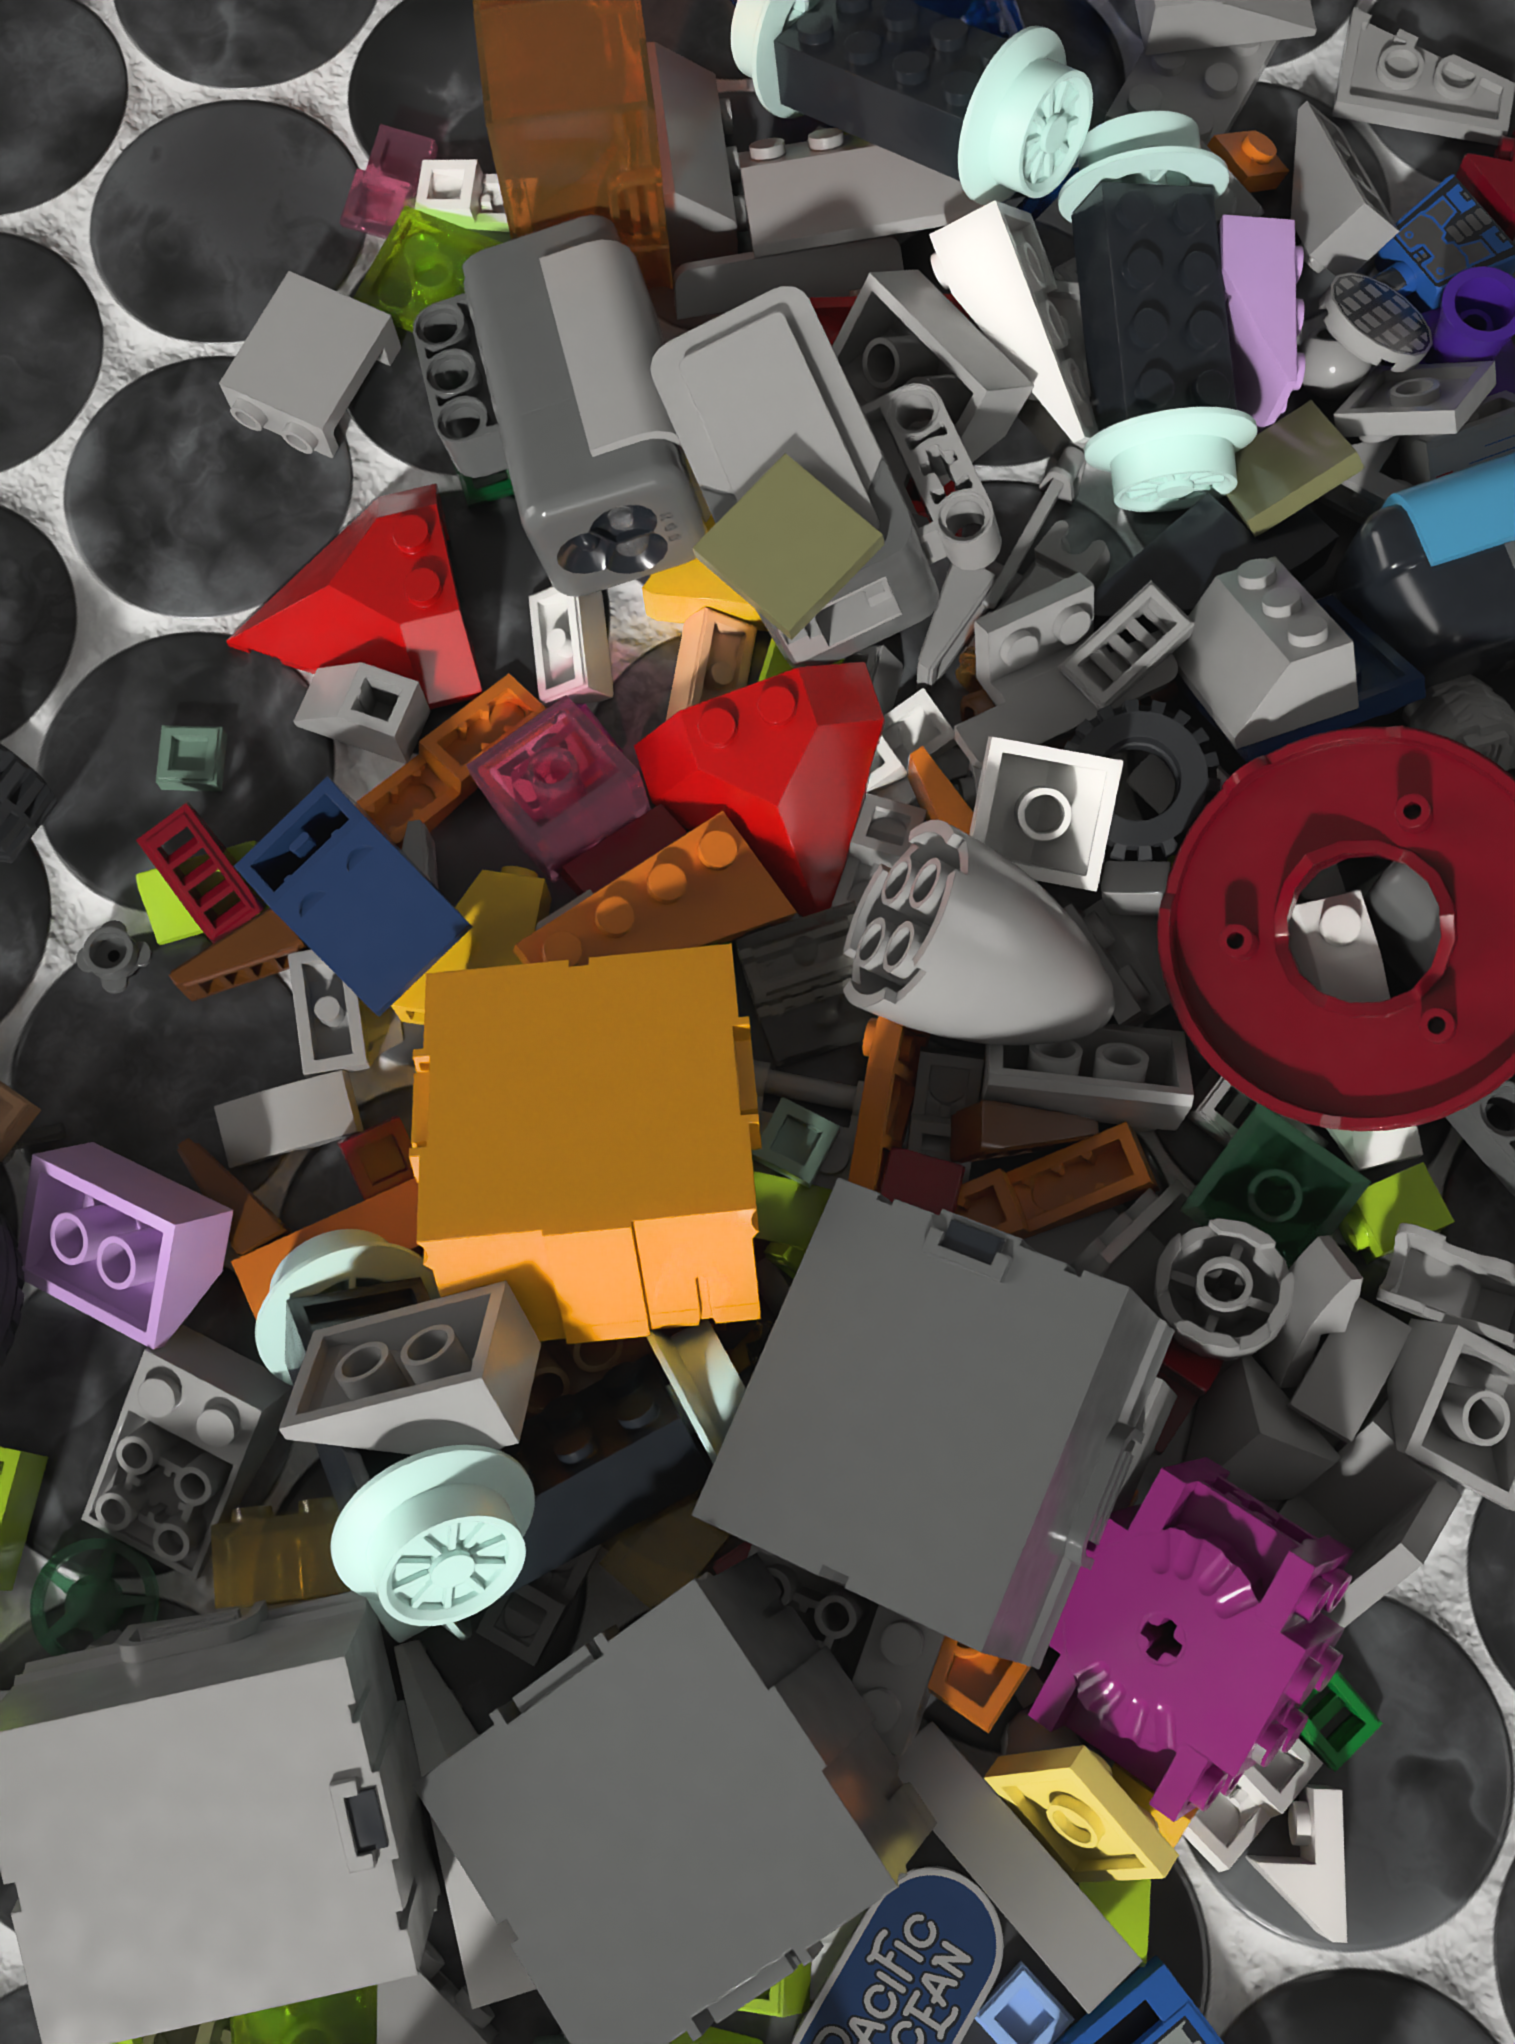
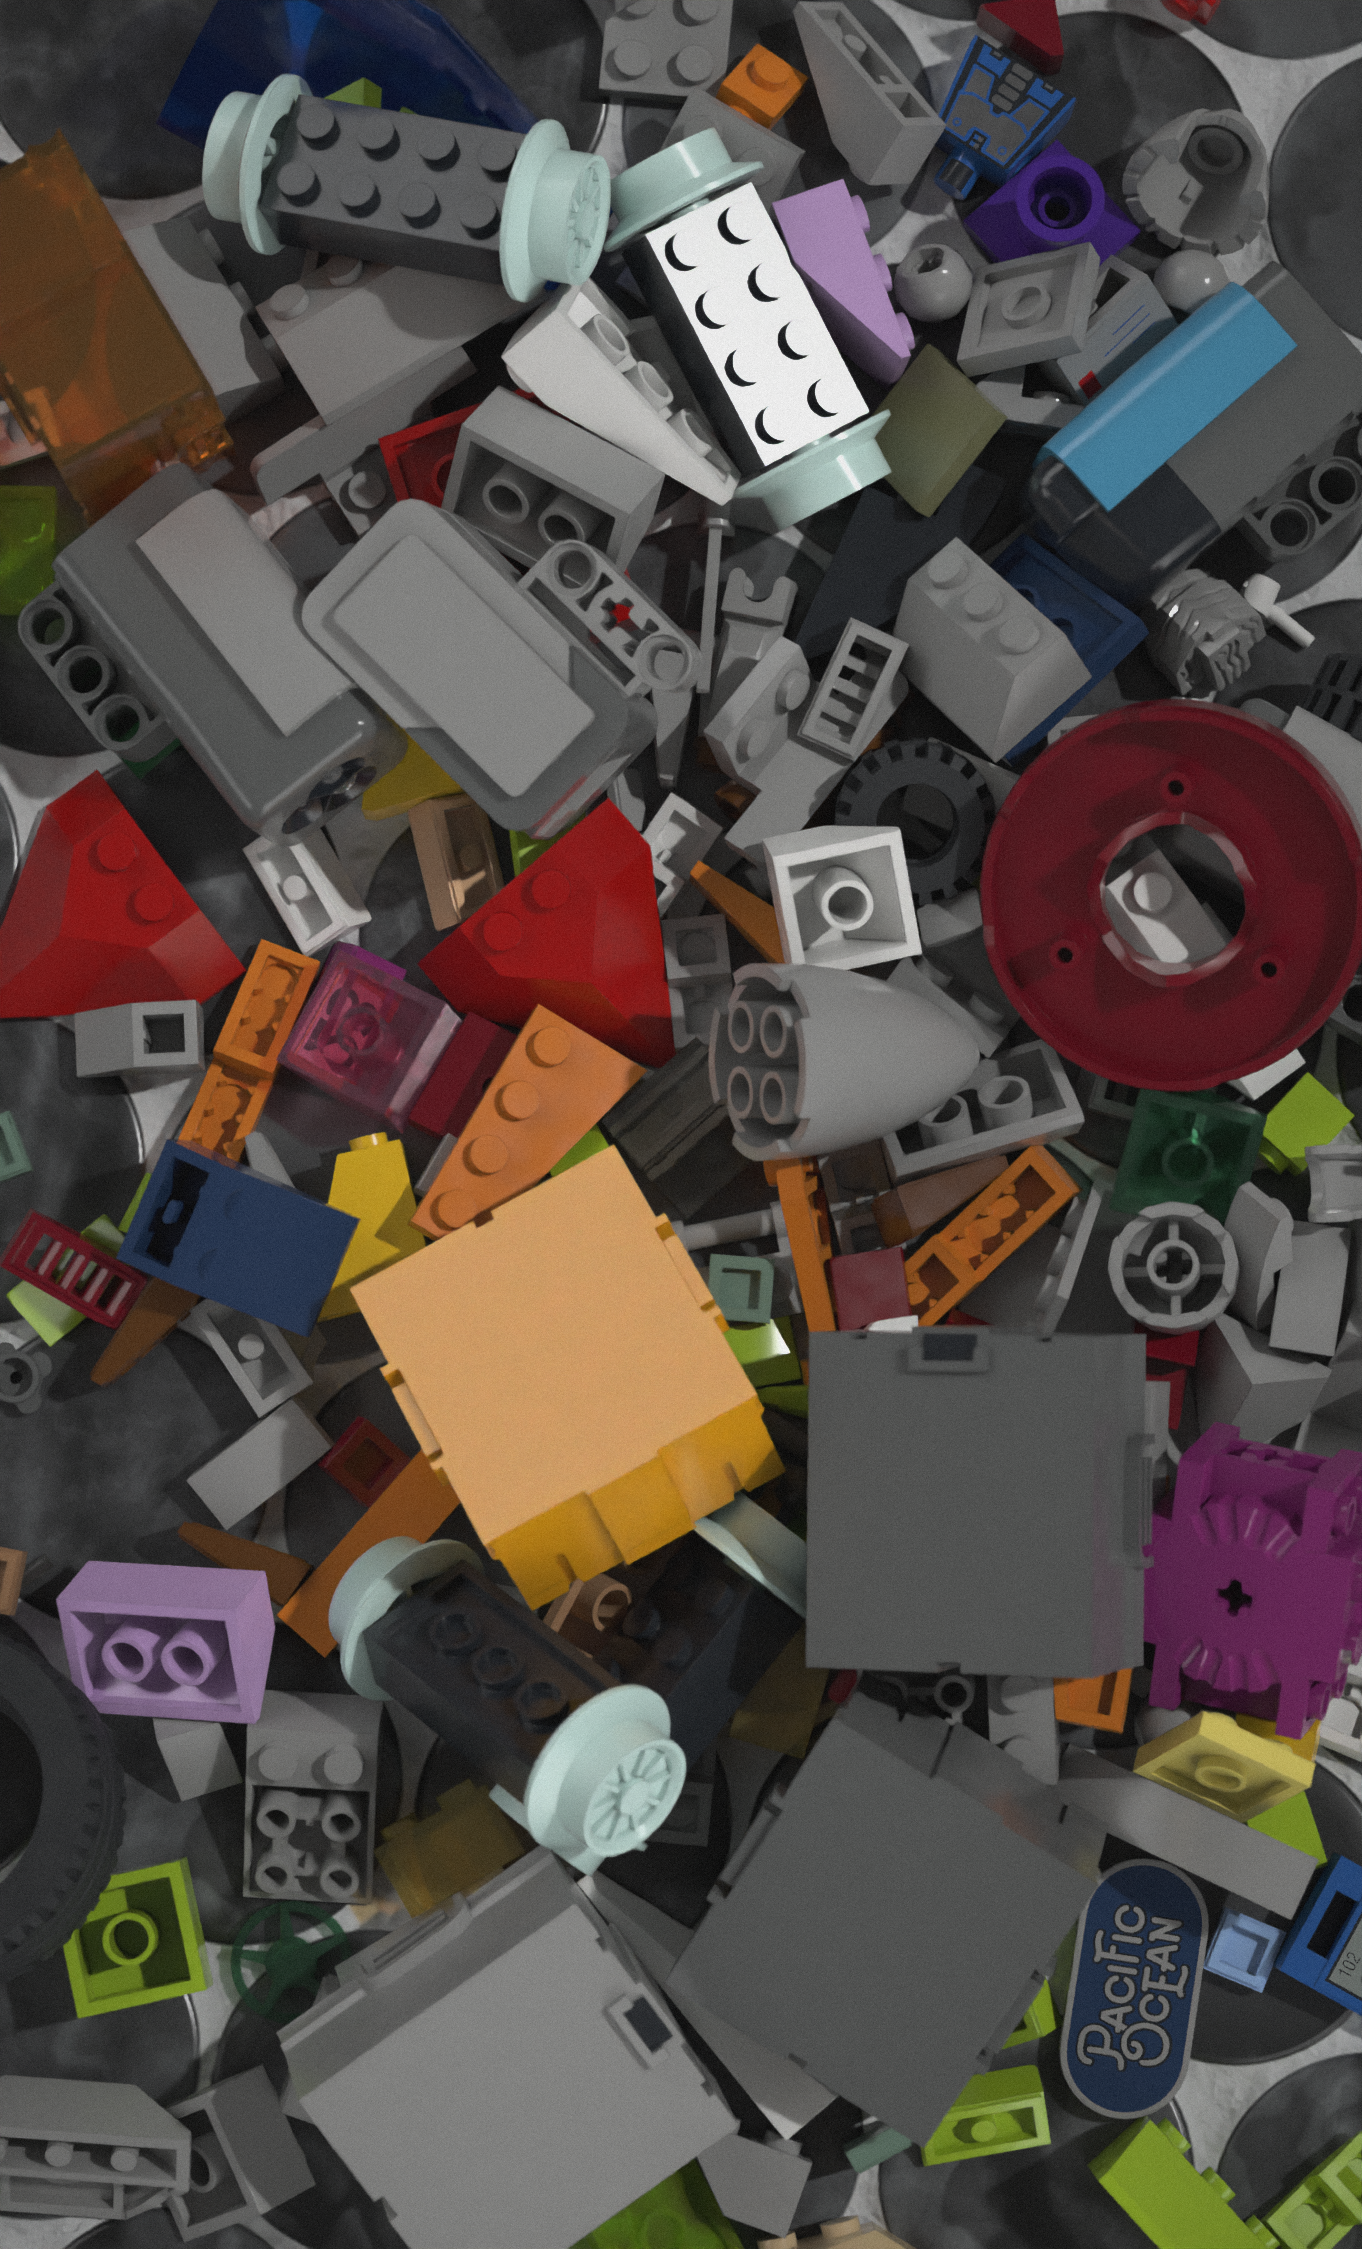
camera: 30 degrees left, 10 degrees up
light grey slope [279,1281,541,1455] -> none
olive tile [692,453,885,640] -> none
light grey tile [1319,273,1433,372] -> none
none -> light grey slope [152,1717,245,1801]

